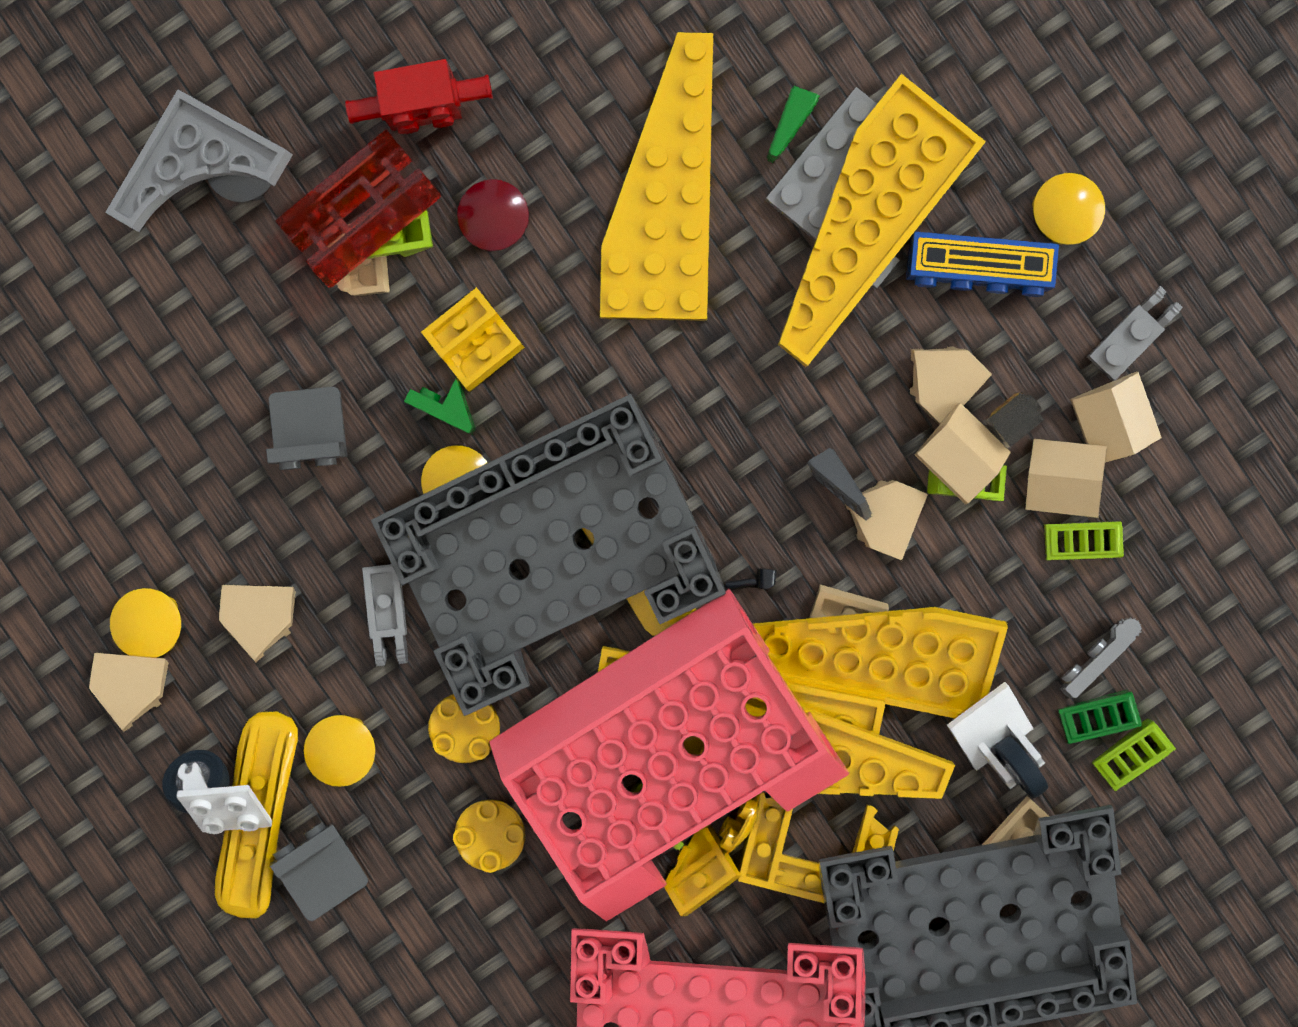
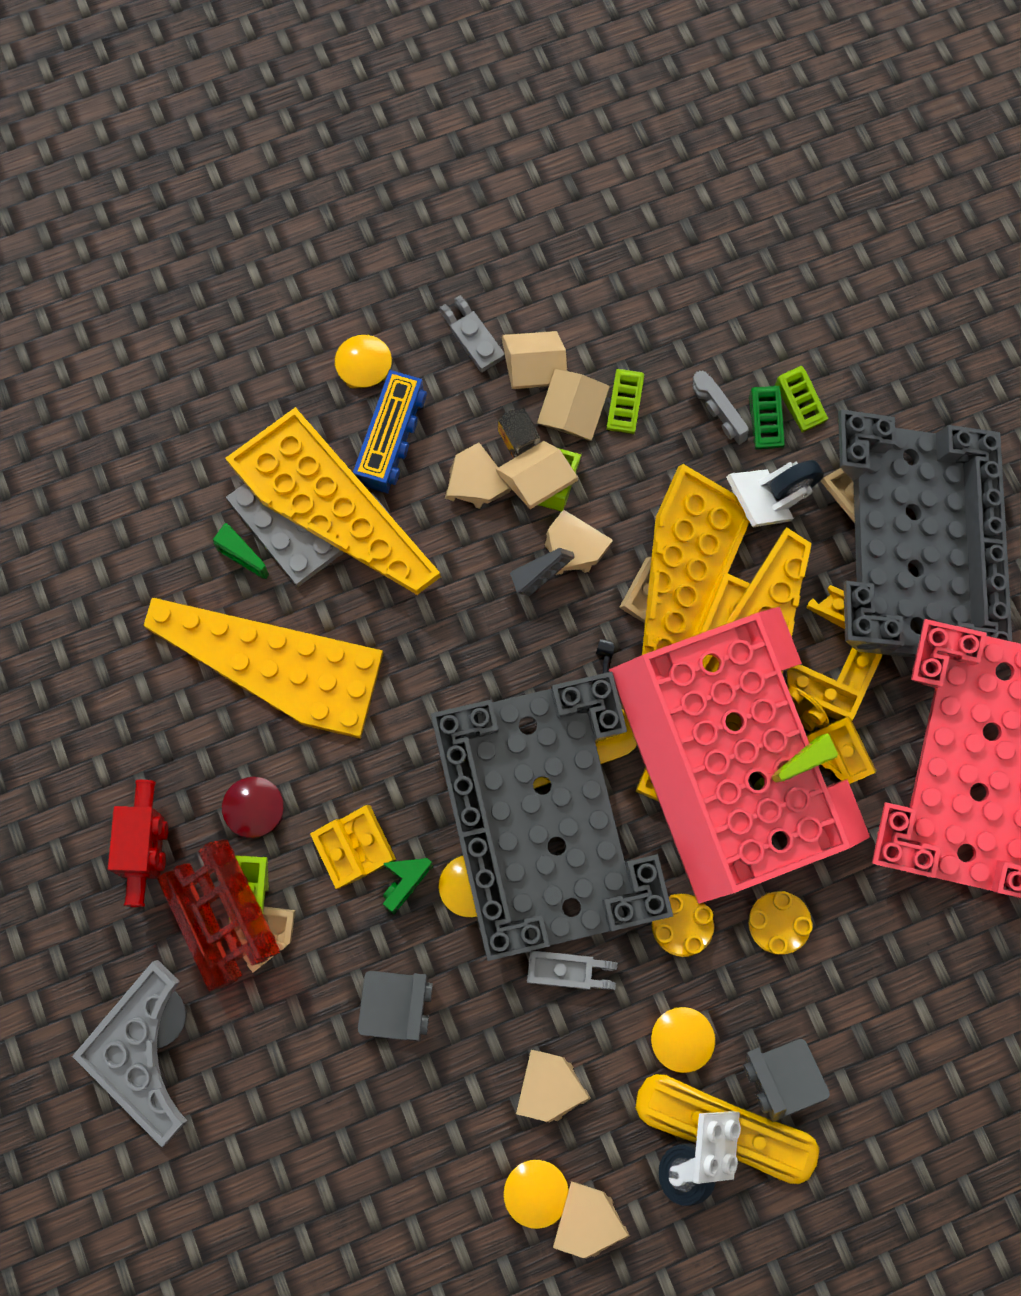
camera: 80 degrees left, 15 degrees down
none -> lime slope [771,733,838,783]

